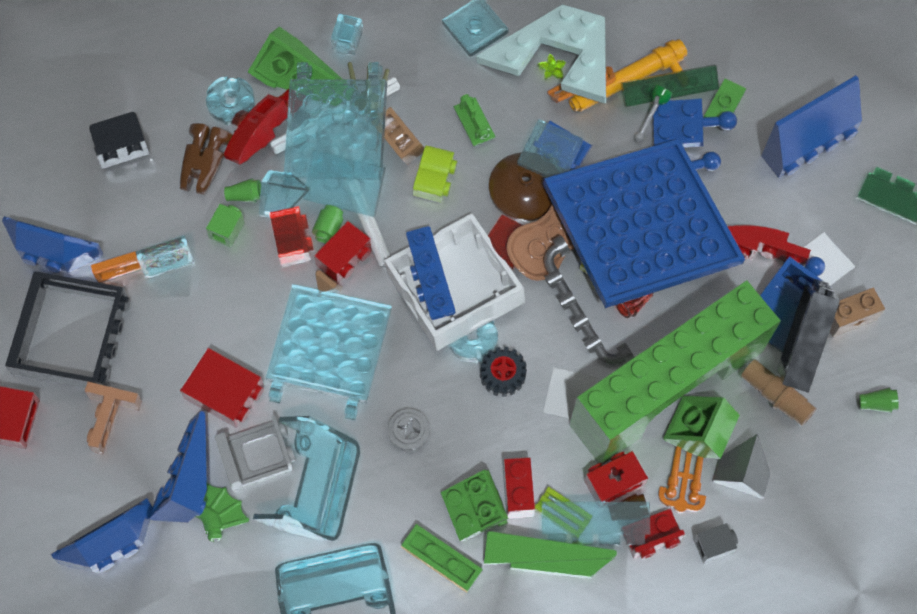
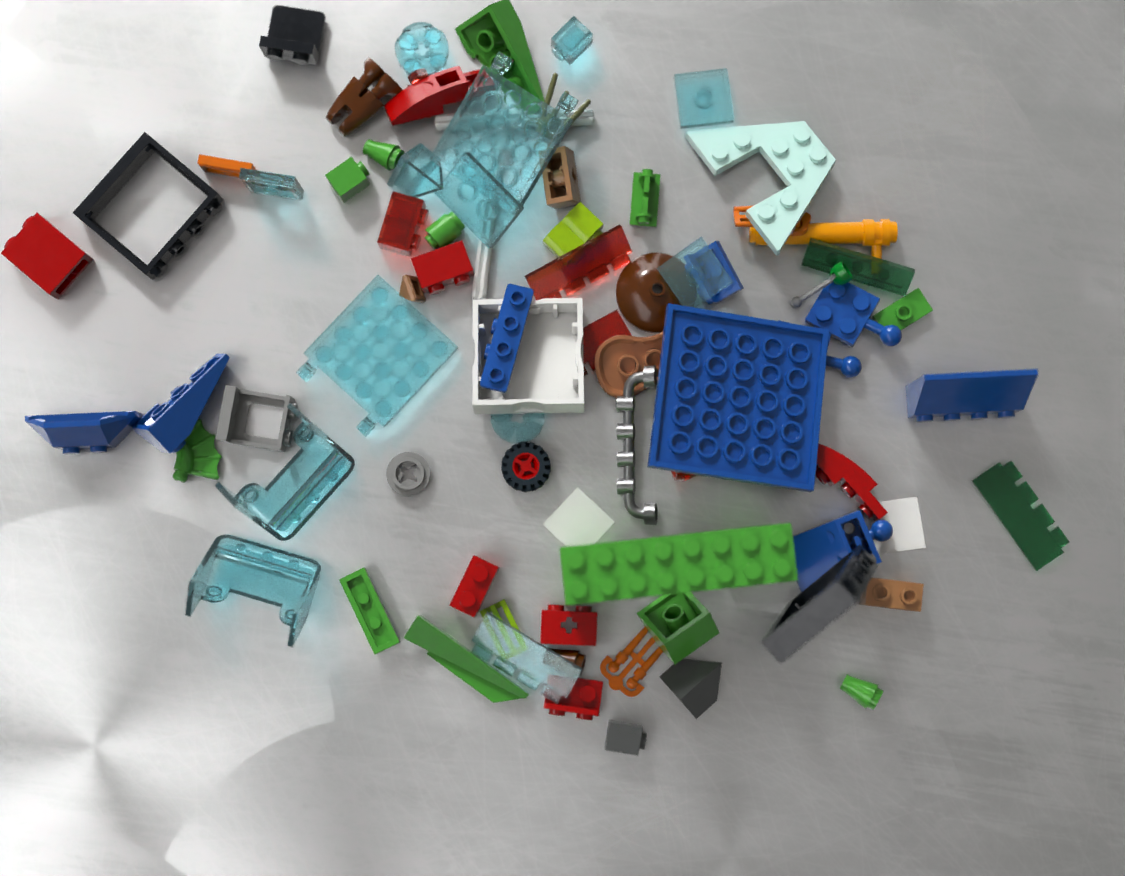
camera: 30 degrees right, 15 degrees up
blue wedge [2,216,103,273] -> none
nougat bracket [85,382,142,455] -> none
red brick [180,348,264,428] -> none
bright green plate [440,470,508,541] -> none
clear neon green plant [537,54,566,80] -> none
medium nougat piece [741,359,817,426] -> none
none -> clear red windscreen [524,224,632,300]

